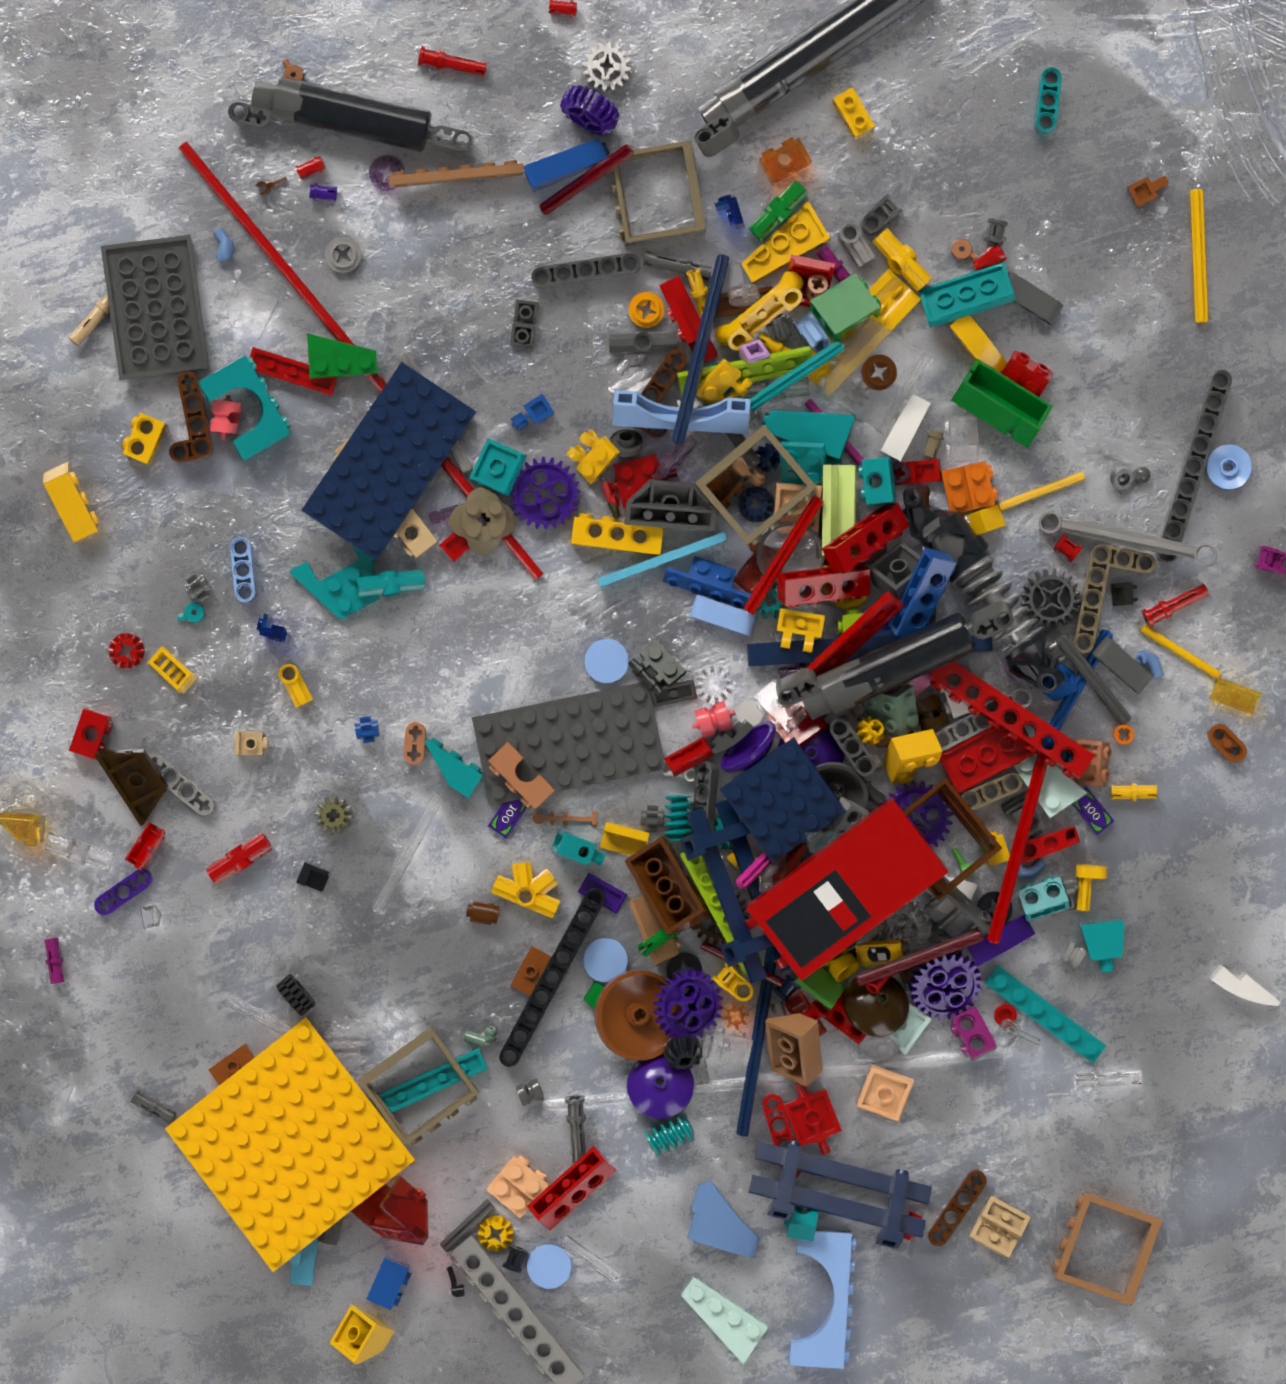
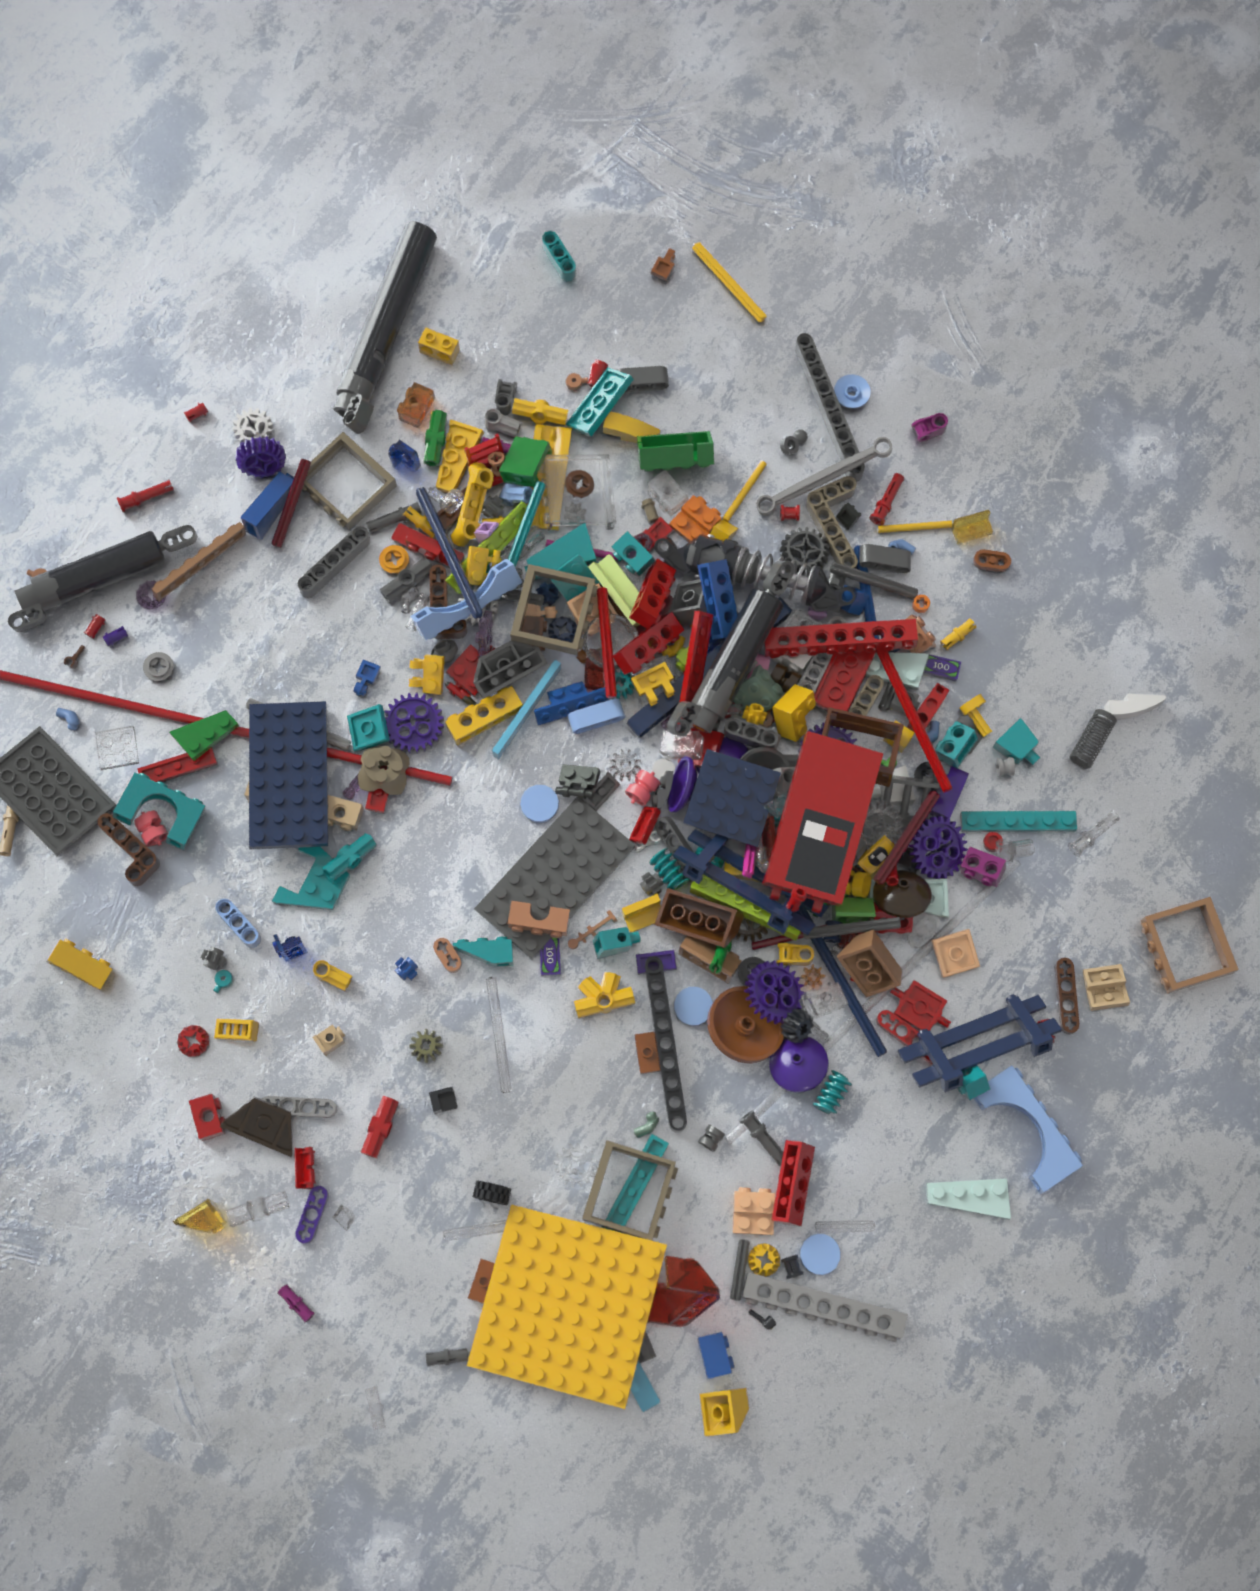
camera: 45 degrees left, 15 degrees down
yellow brick [121,412,168,465] -> none
reddish brown brick [466,900,500,925] -> none
dark grey slope [510,298,539,348] -> none
green slope [583,981,605,1009] -> none
medium blue panel [687,1180,760,1258] -> none
white slope [880,393,931,462] -> none
dark grey bush [983,218,1008,245] -> none
red bracket [1001,350,1053,397] -> none
none -> red pin [786,887,807,912]
none -> dark grey axle [803,917,901,939]
none -> dark grey piece [1069,709,1117,769]

